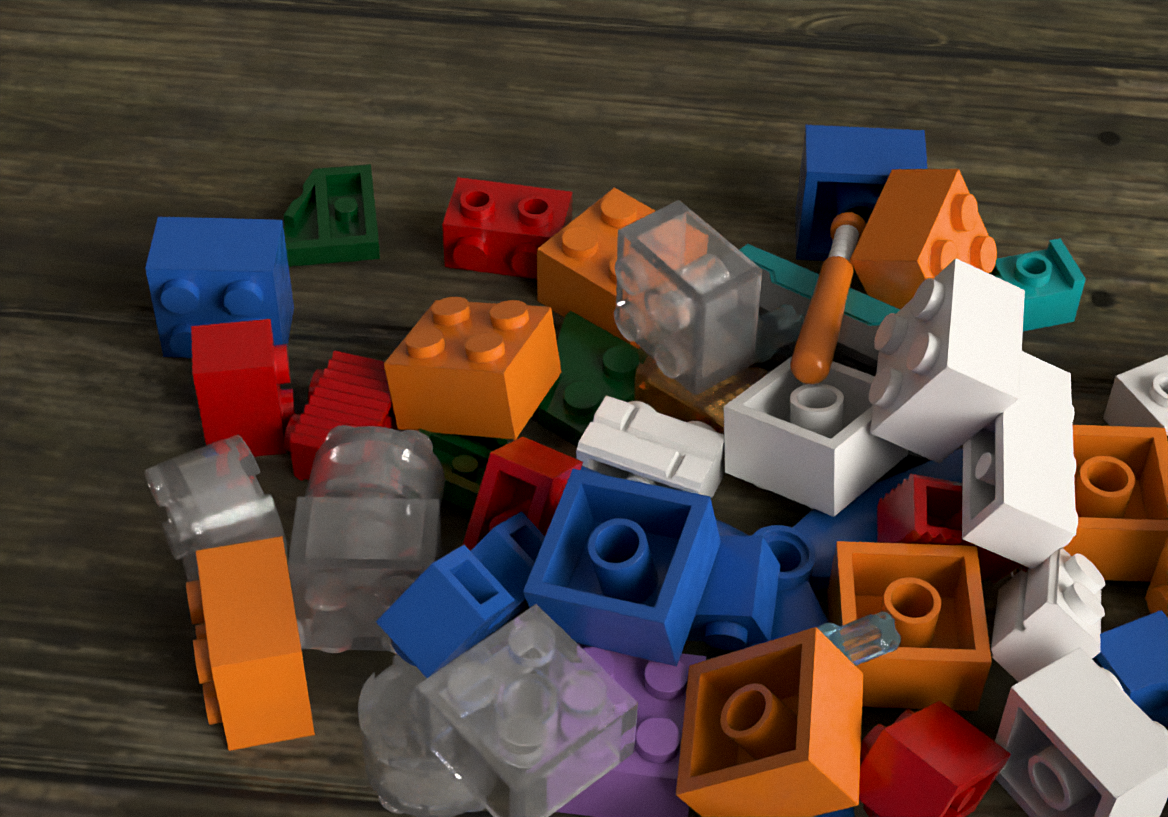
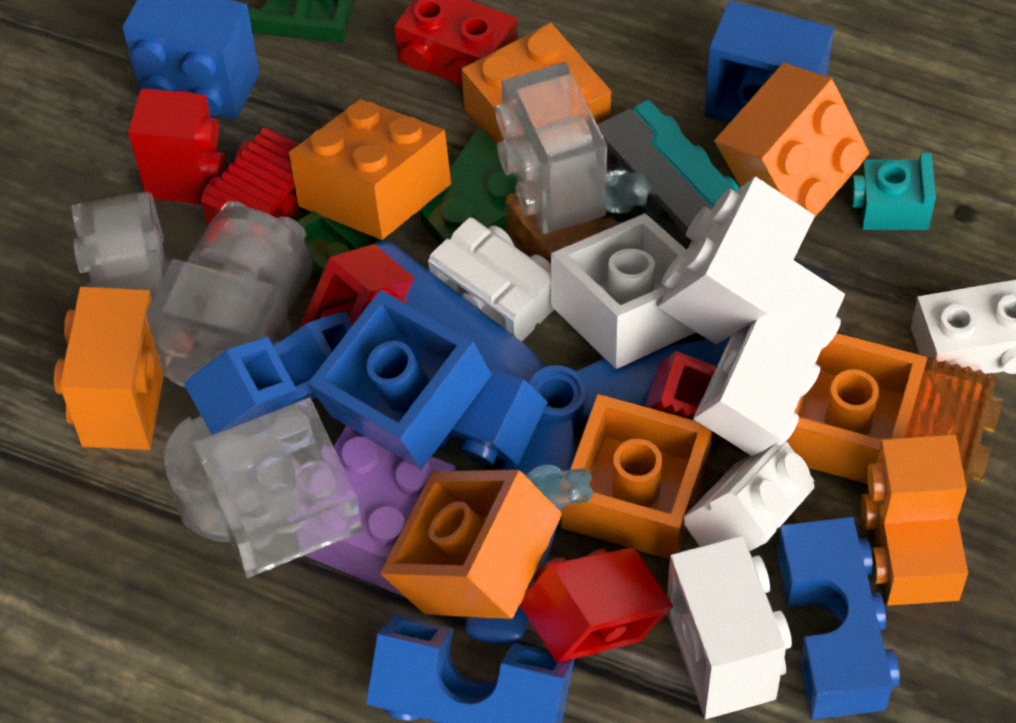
camera: 20 degrees right, 10 degrees up
orange piece [790,212,866,384] -> none

